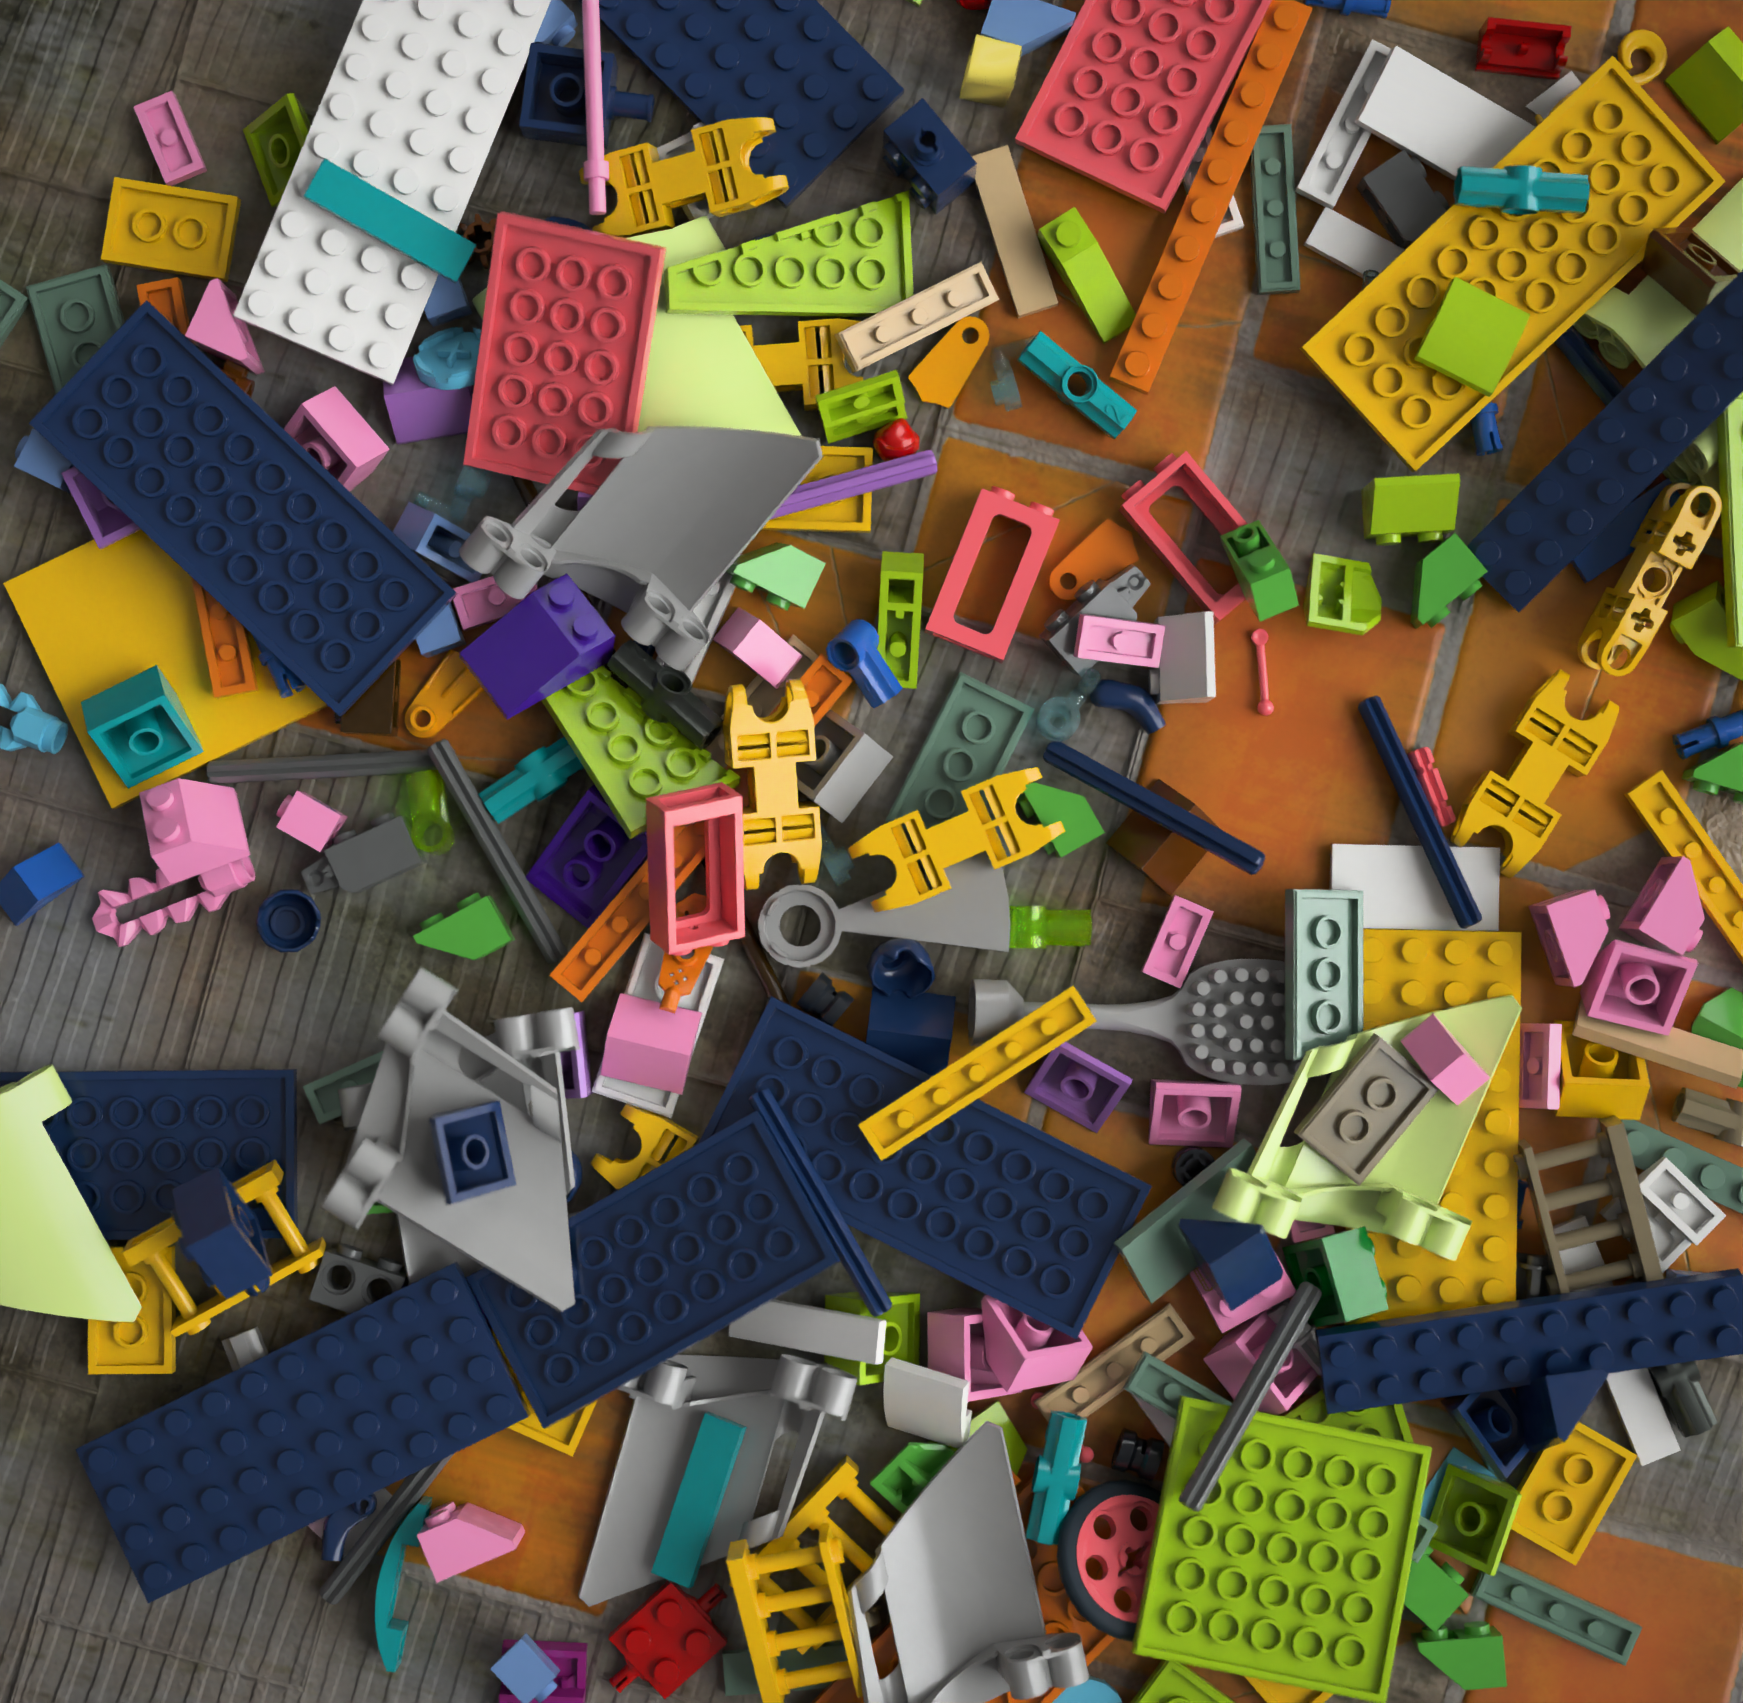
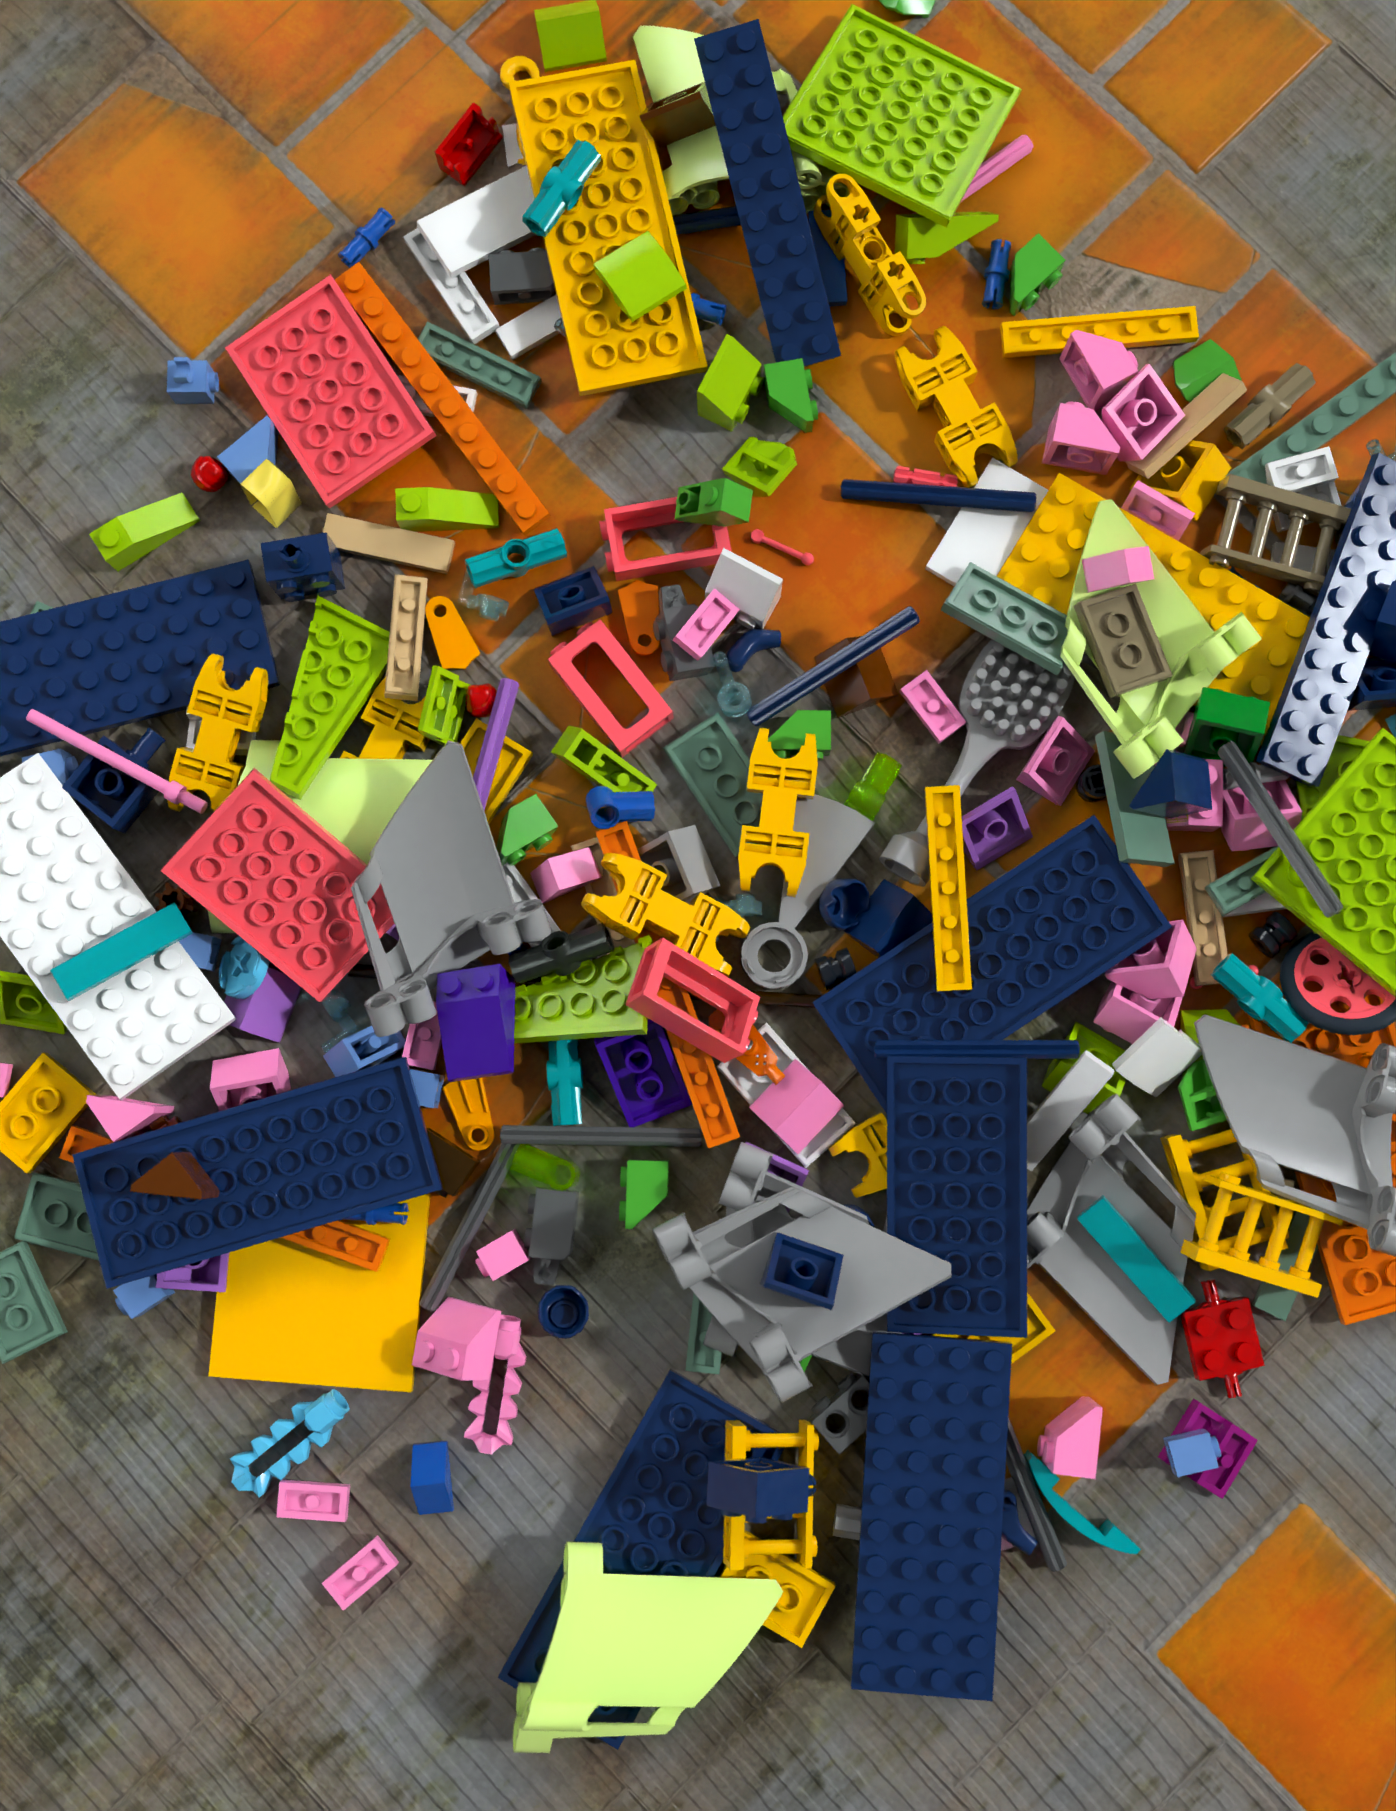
camera: 55 degrees left, 5 degrees down
teal slope [81,665,204,789] -> none
none -> reddish brown slope [130,1152,219,1199]
none -> dark blue slope [534,566,613,636]

